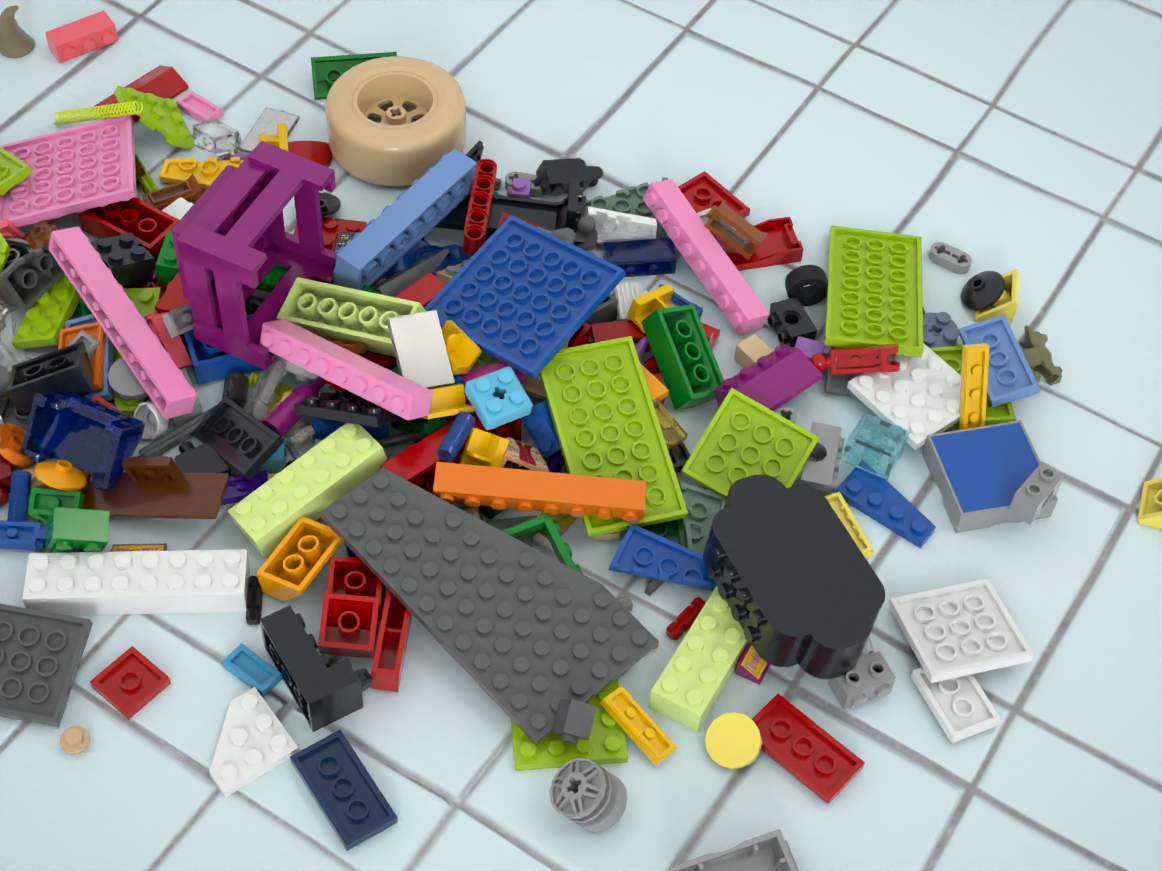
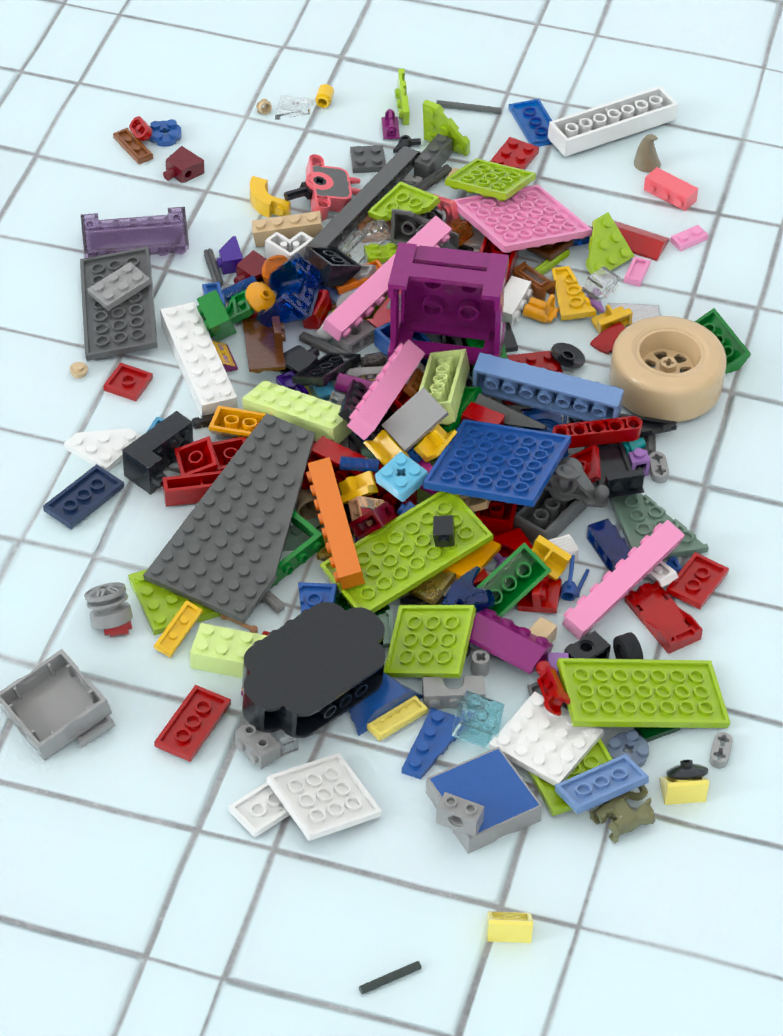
camera: 75 degrees right, 5 degrees down
neon yellow piece [53,101,143,125] -> none
black hinge [536,158,604,196] -> none
dark grey brick [552,699,597,744] -> none
white wing [587,206,657,243] -> none
dark orange window [705,201,768,260] -> none
light yellow tile [705,712,762,770] -> none
yellow tile [958,343,990,430] -> none
none -> dark red torso [349,501,396,540]
none -> black brick [433,515,455,547]
none -> clear blue pin [442,566,495,613]
none -> bright pink plate [670,225,709,251]

